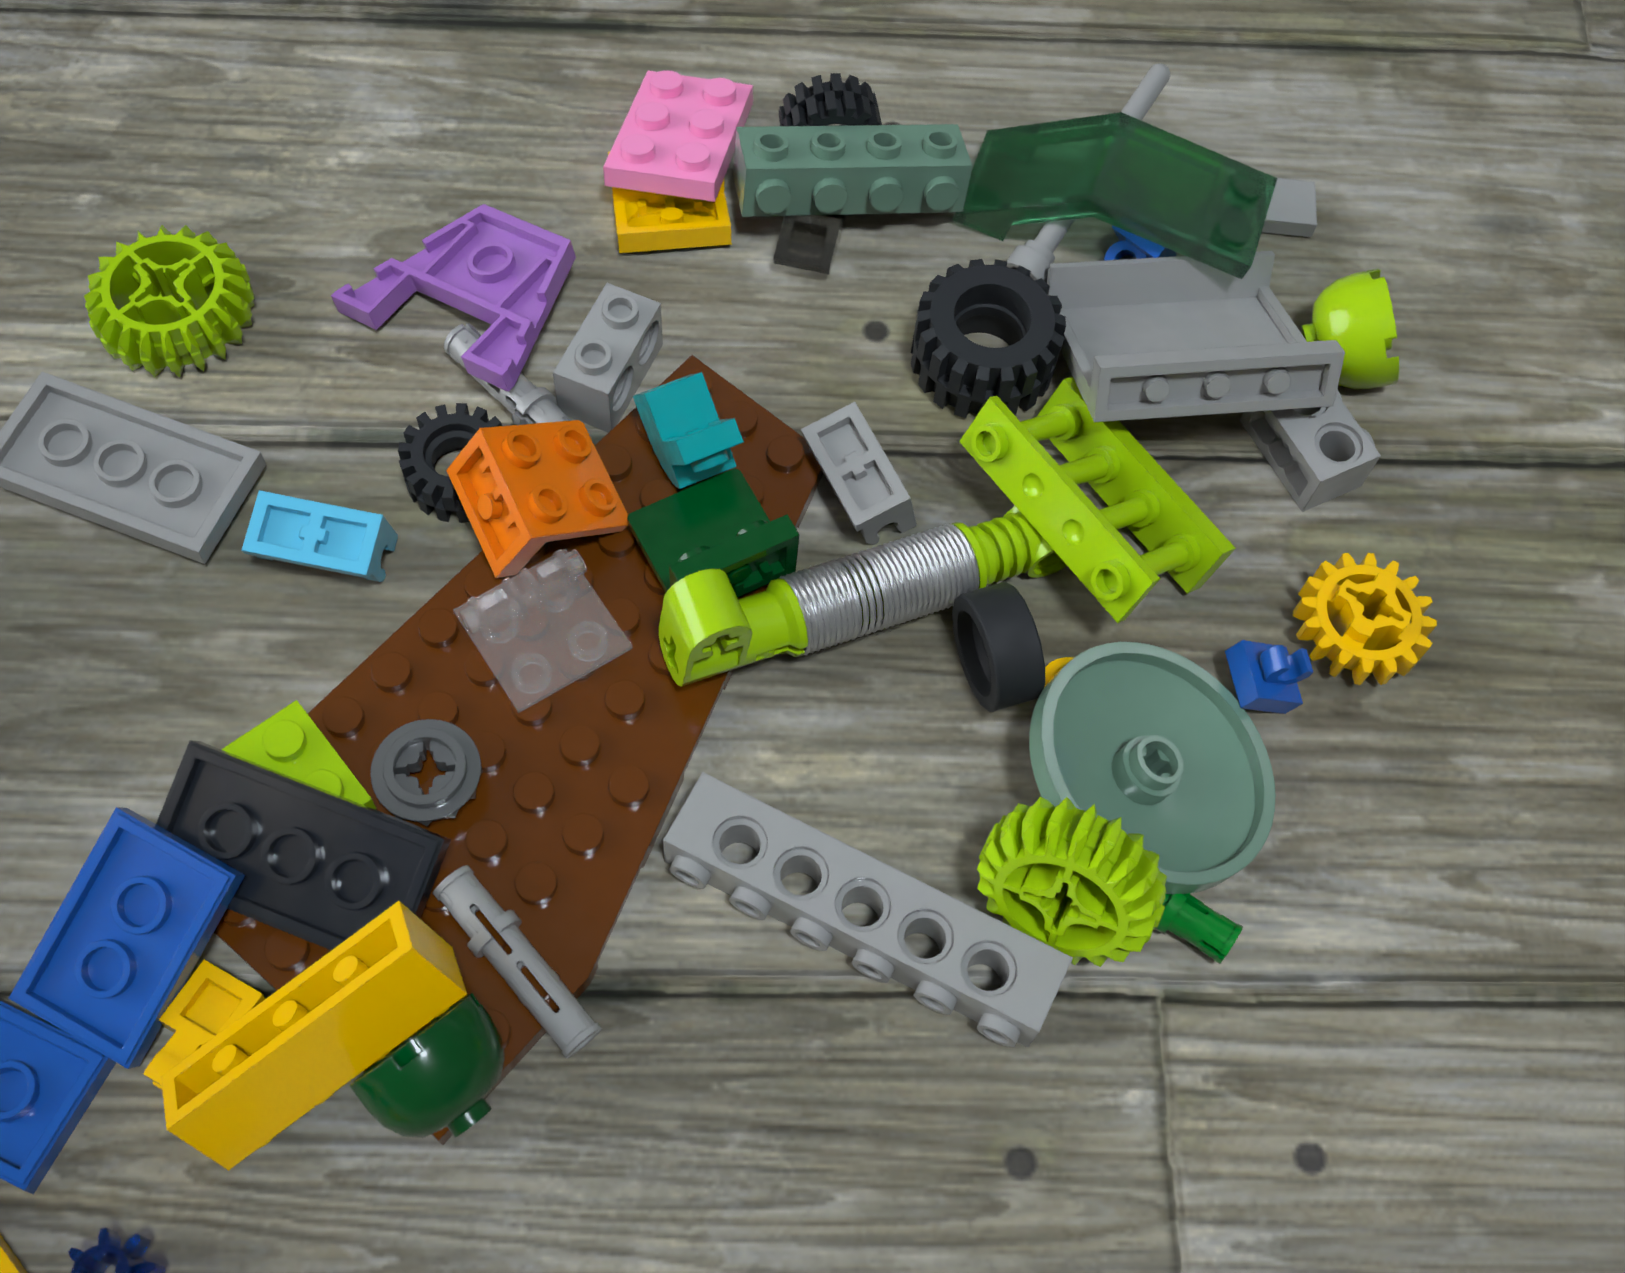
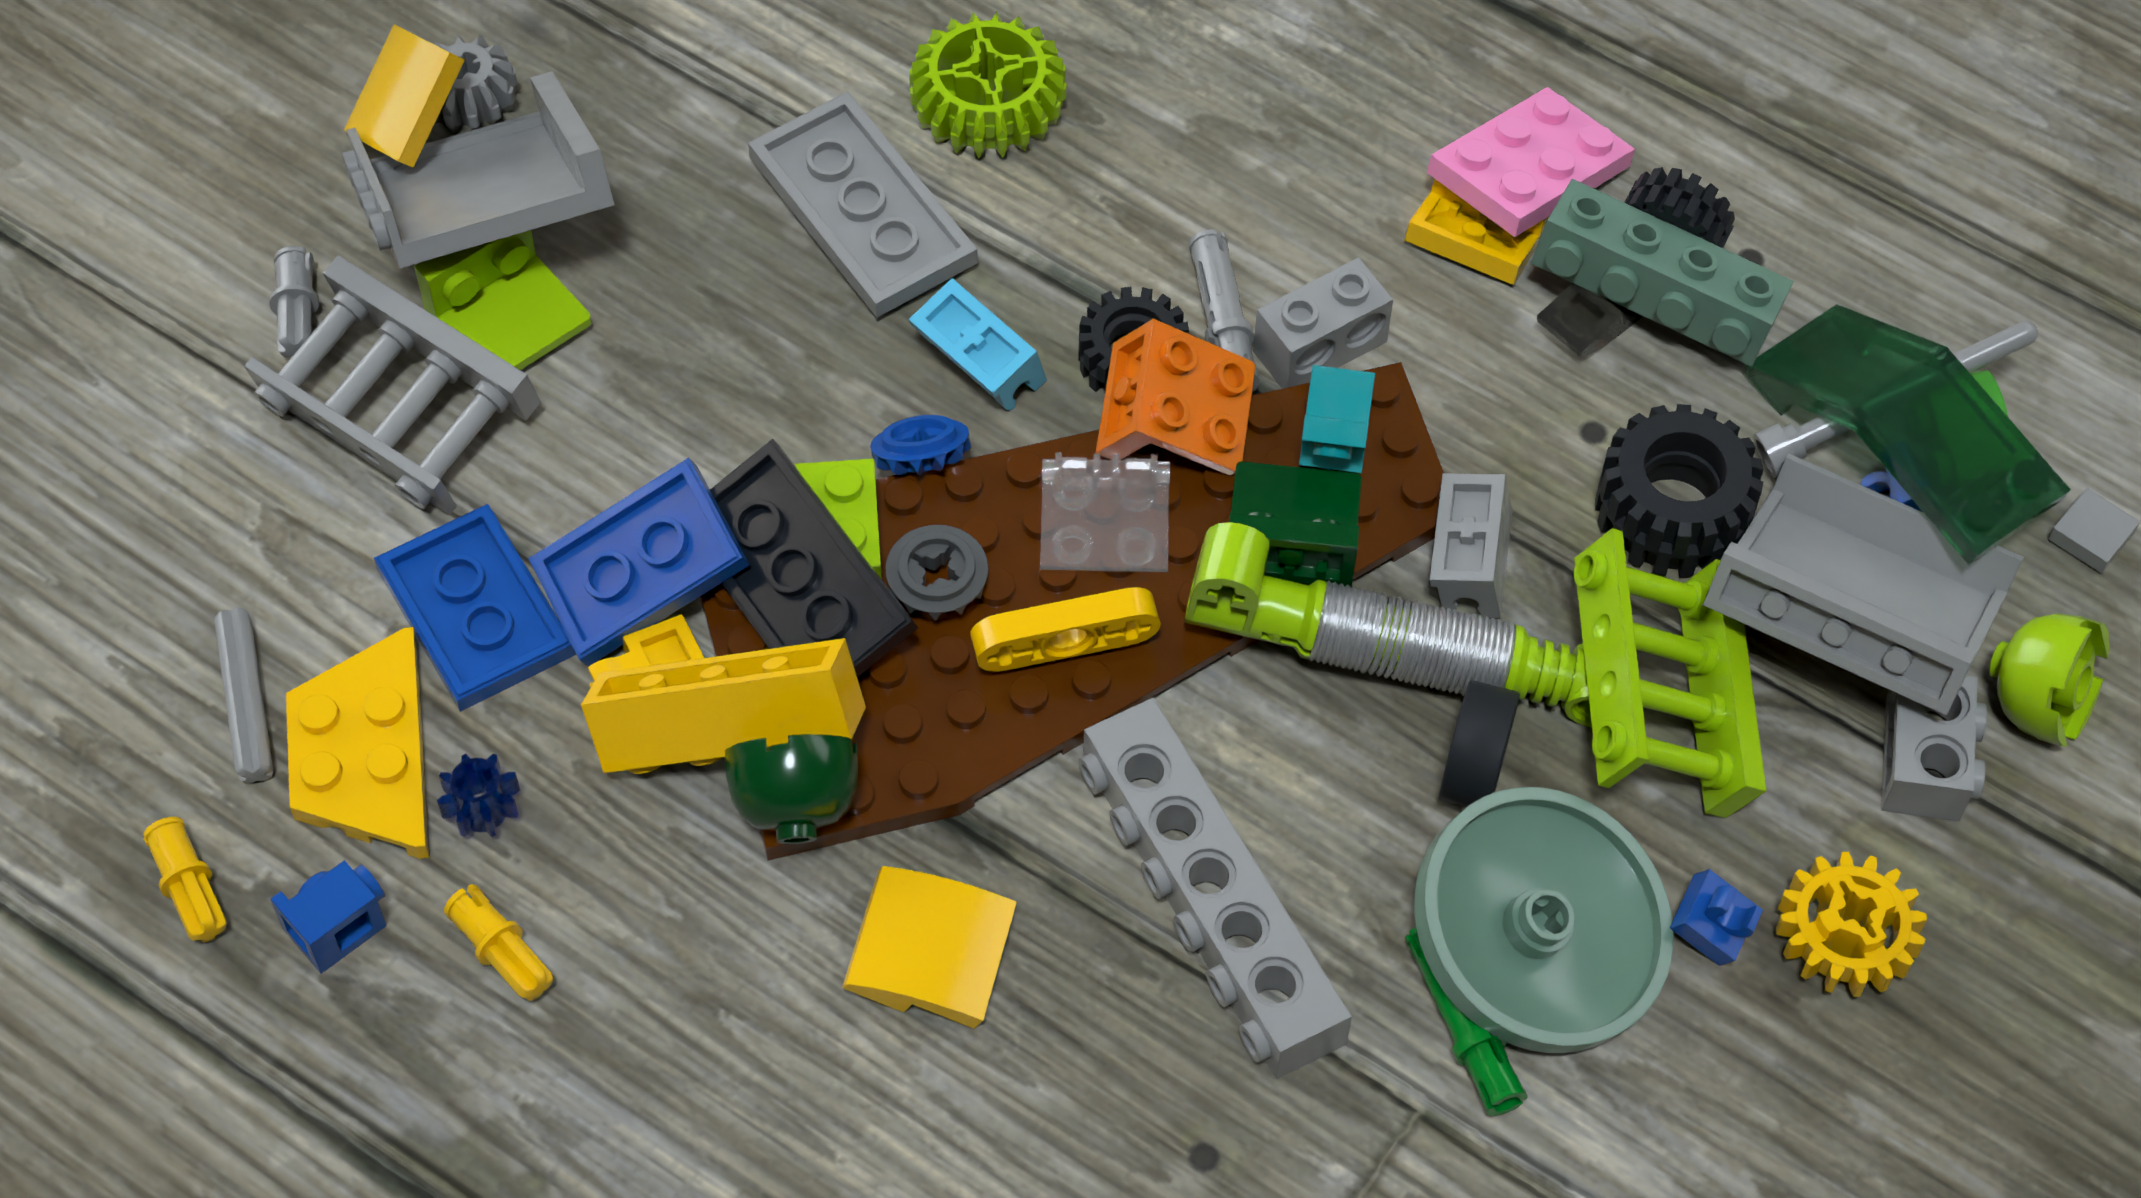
camera: 40 degrees right, 5 degrees down
medium lavender wing [331,204,576,392] -> none
light grey pin [433,865,602,1059] -> none
lime gear [976,797,1167,967] -> none
none -> yellow slope [842,866,1017,1029]
none -> blue gear [870,415,971,476]
none -> yellow beam [970,587,1161,672]

